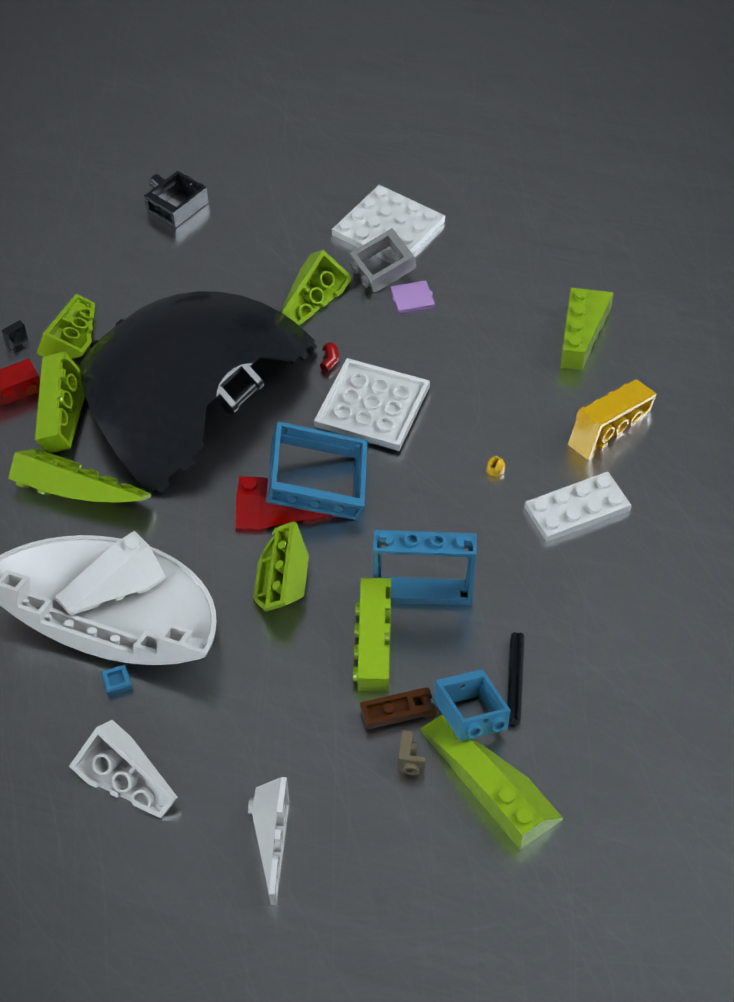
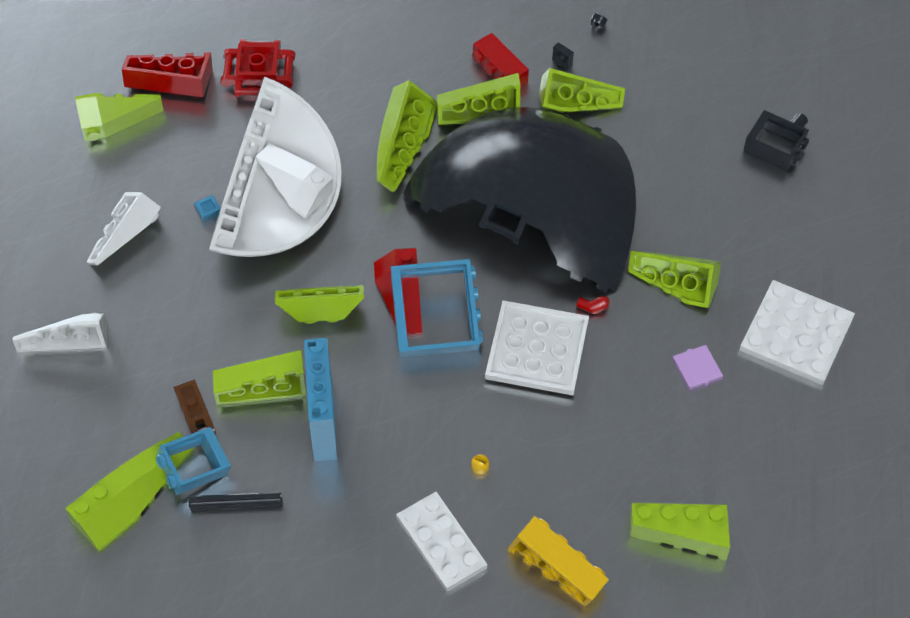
camera: 80 degrees right, 5 degrees up
light grey window [350,228,417,293] -> none
dark tan bracket [398,730,426,775] -> none

